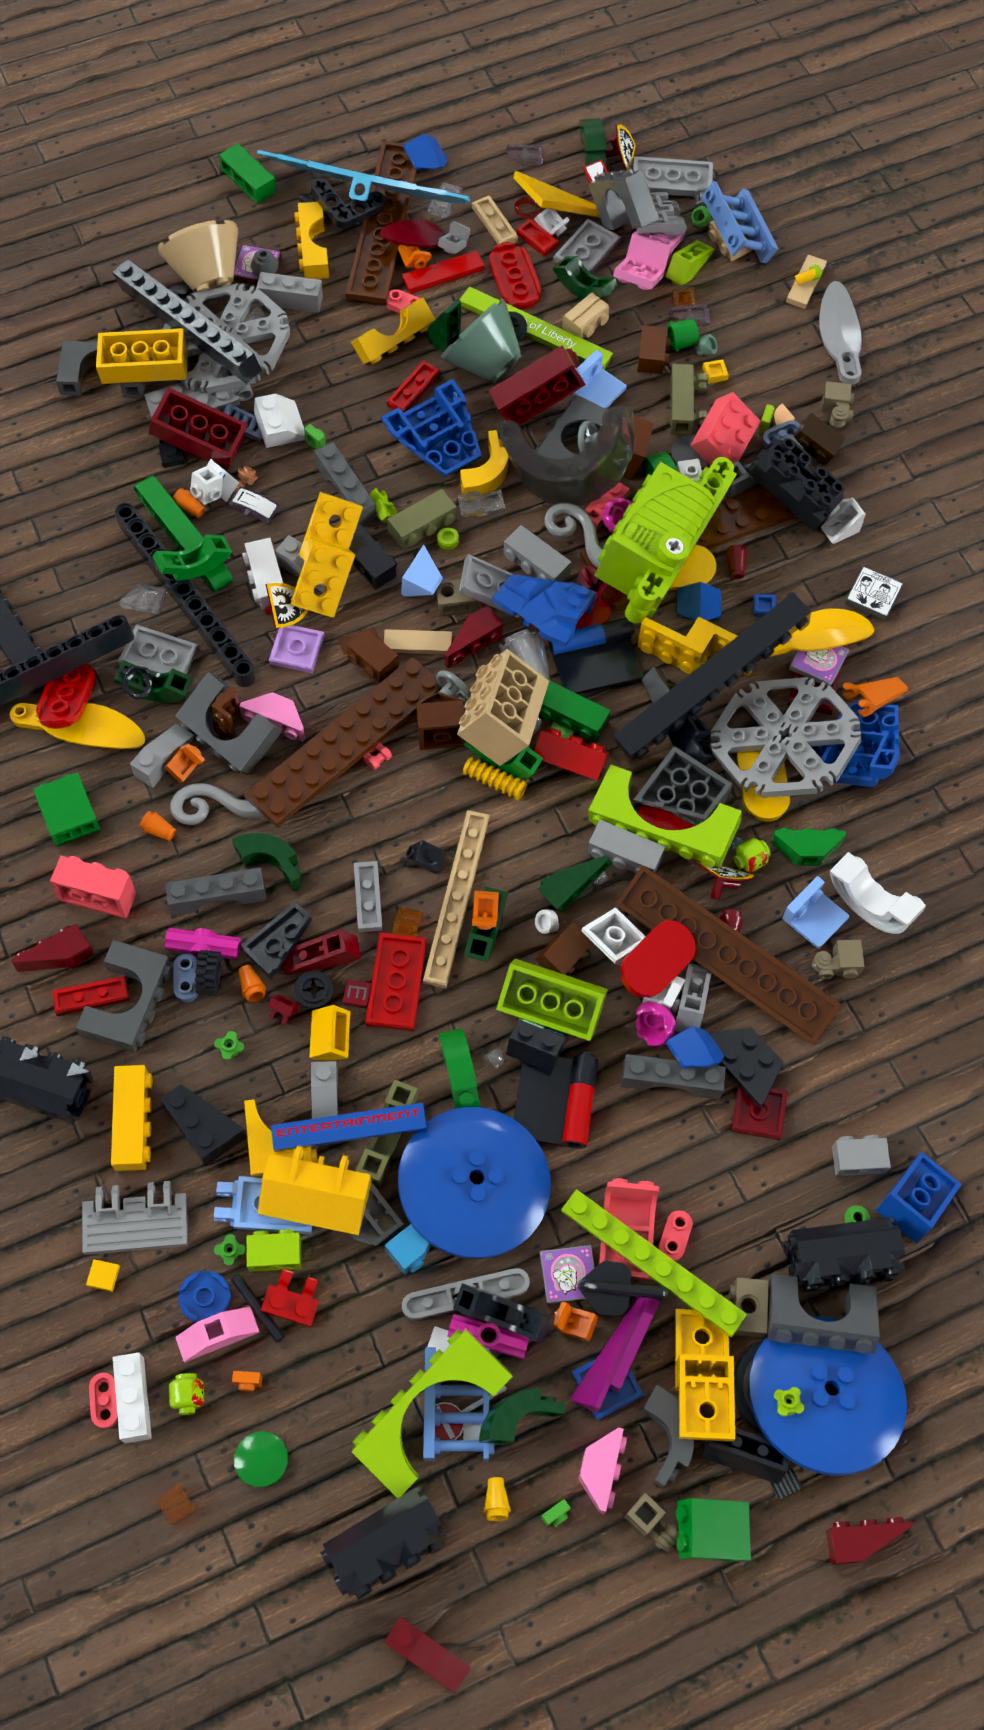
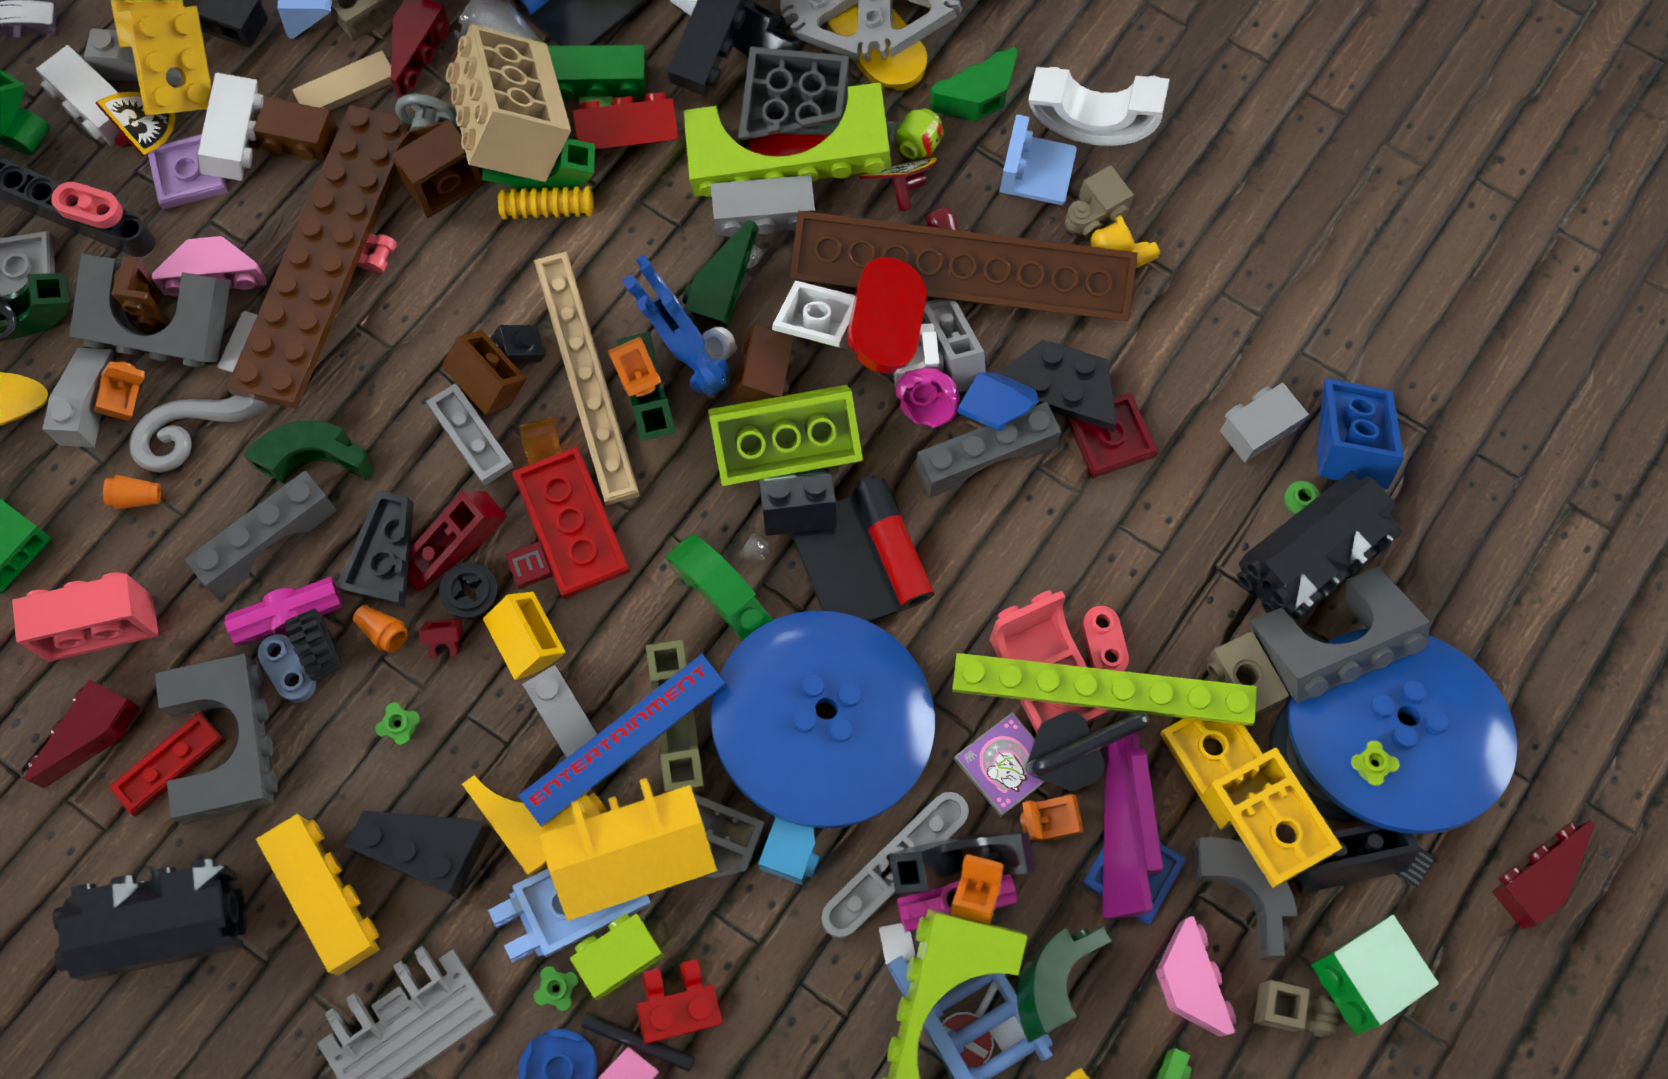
camera: 30 degrees left, 5 degrees up
none -> coral plate [51,182,123,228]
none -> white brick [198,72,263,181]
none -> white sticker [218,311,257,372]
none -> reddish brown brick [442,330,527,415]
none -> blue animal [622,255,732,399]
none -> orange bracket [951,855,1003,925]
none -> yellow piece [1090,215,1160,268]

